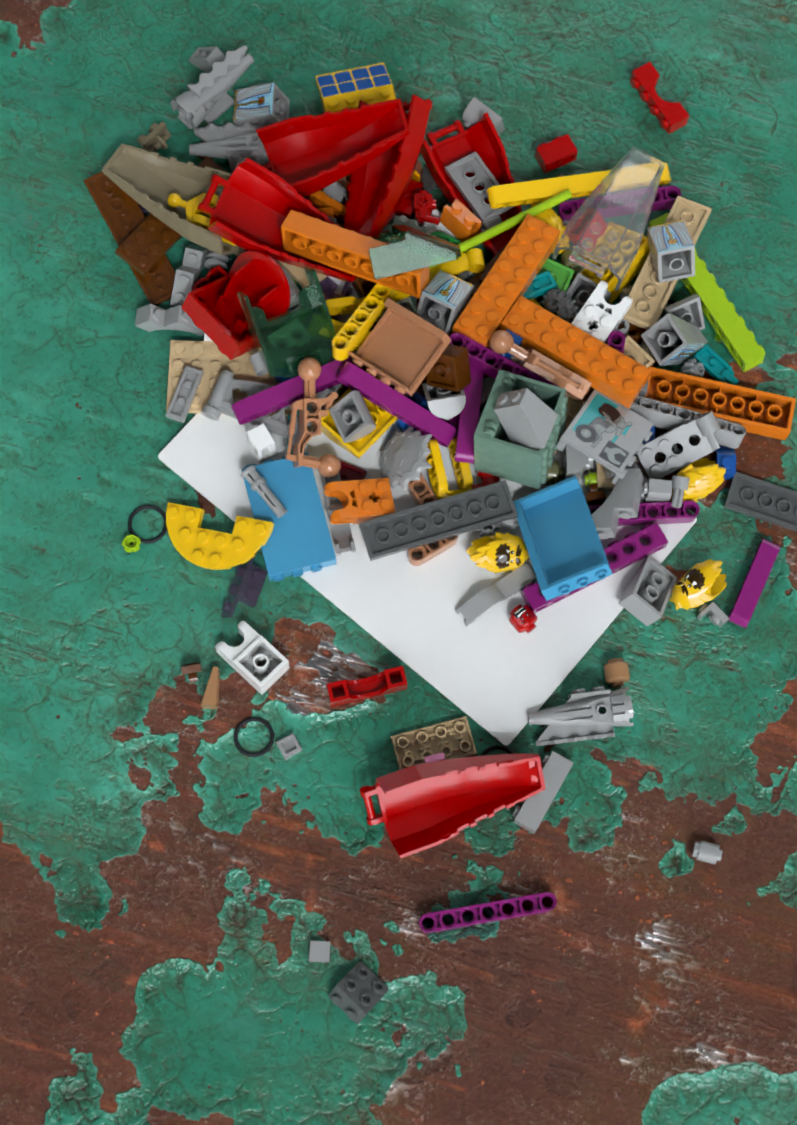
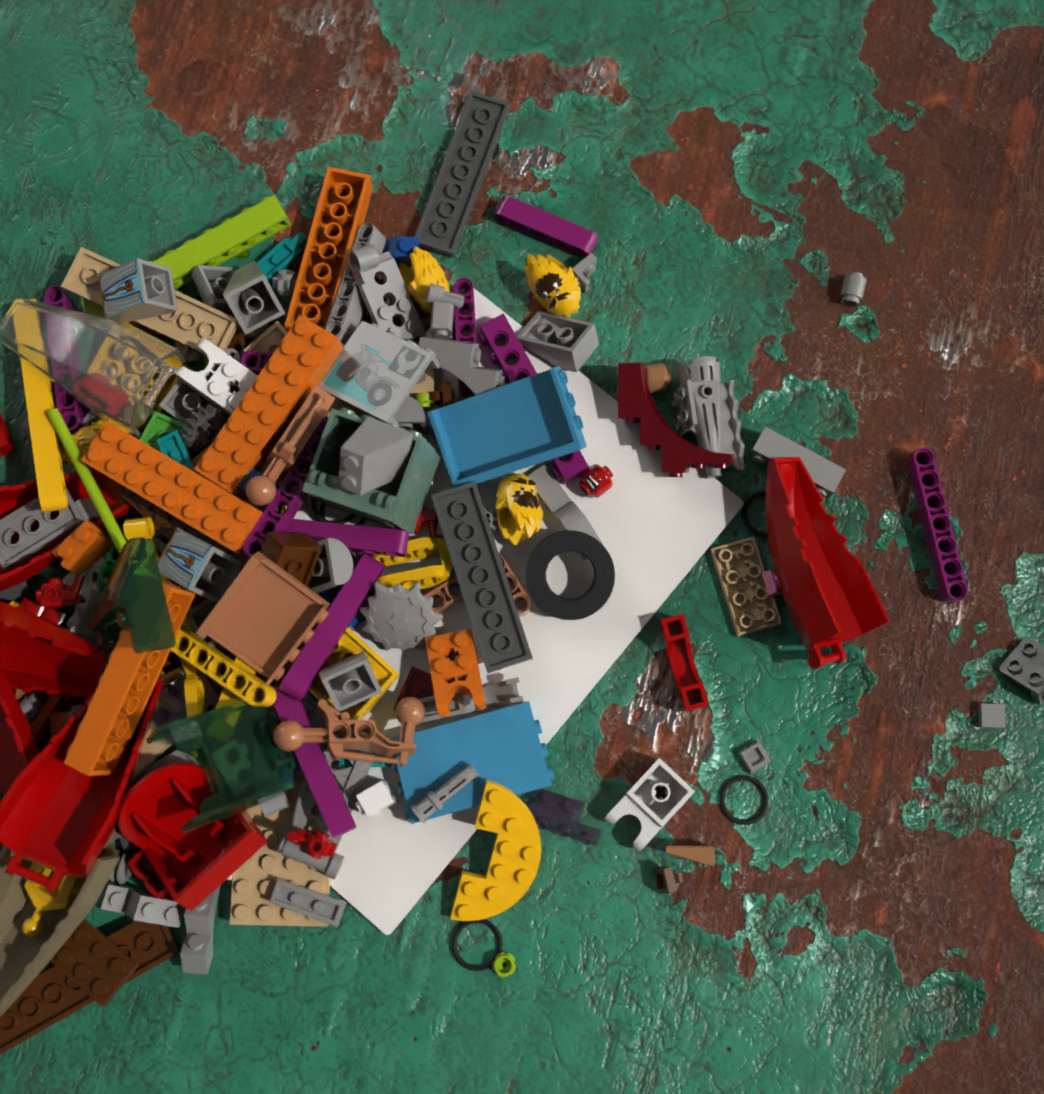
camera: 85 degrees left, 5 degrees up
none -> red piece [287,828,338,859]
none -> black tyre [526,530,615,620]
none -> dark red arch [618,362,735,477]

